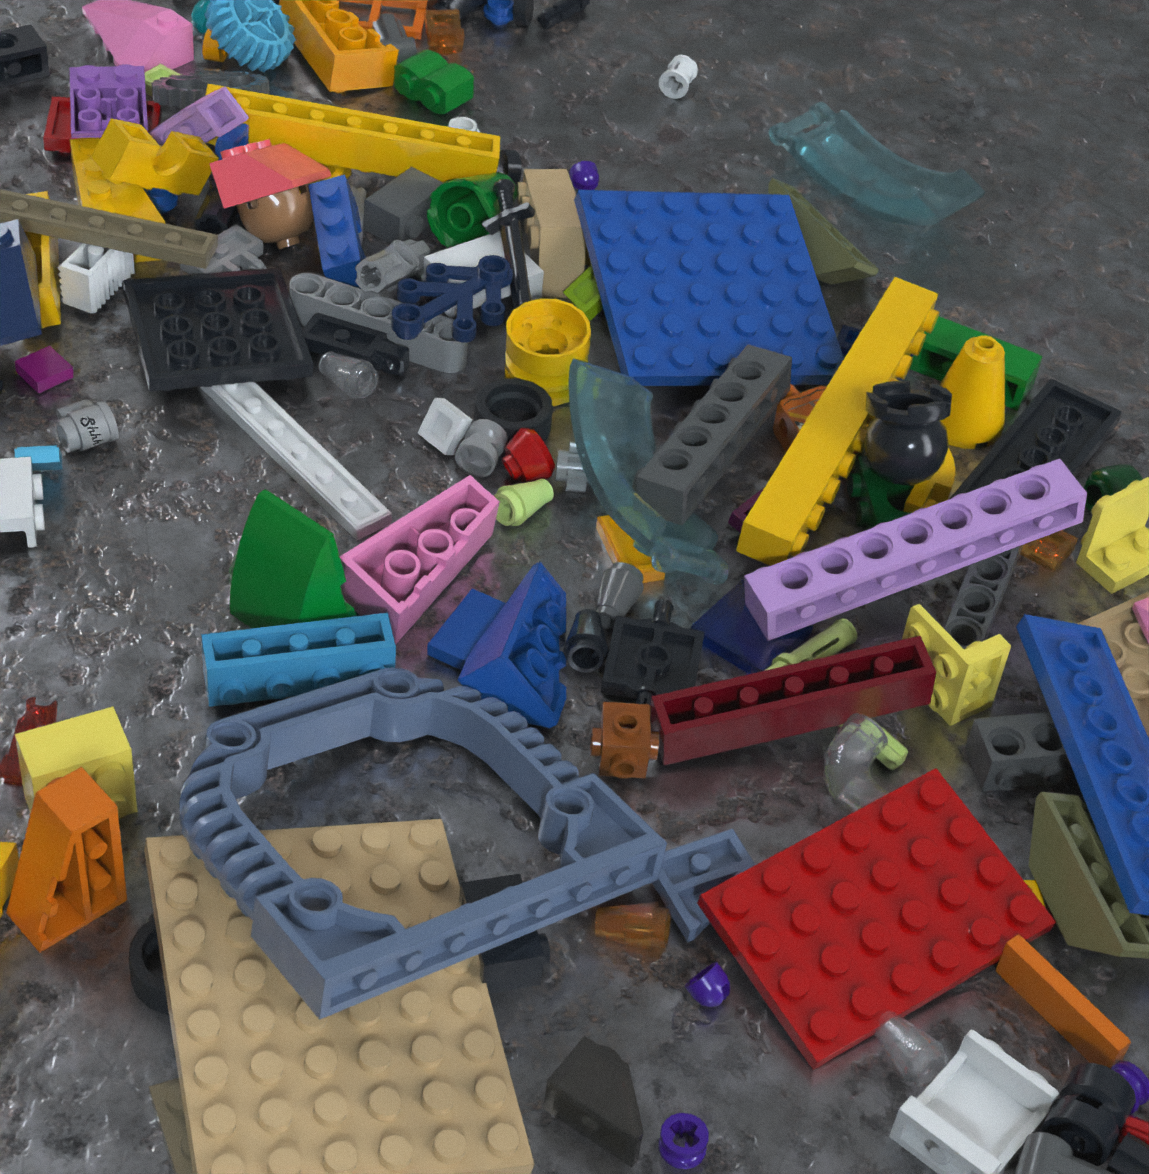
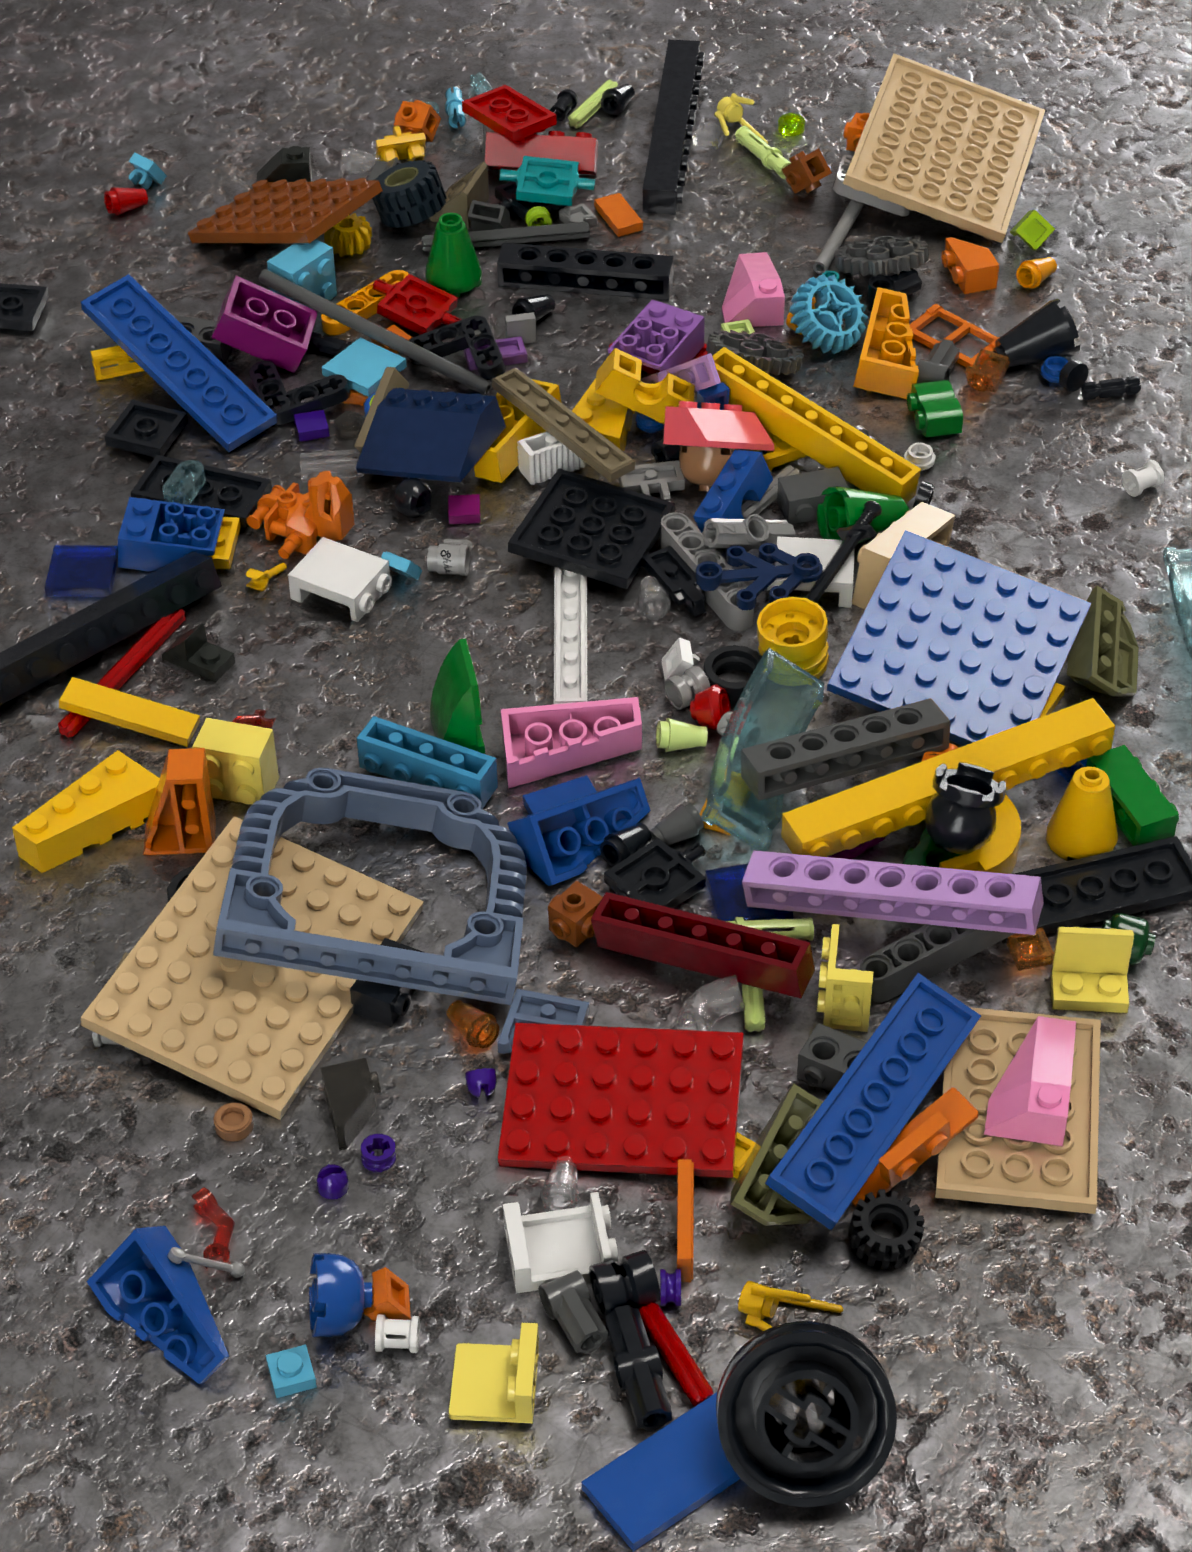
camera: 45 degrees right, 0 degrees up
dark purple hinge [569,161,599,191] -> none

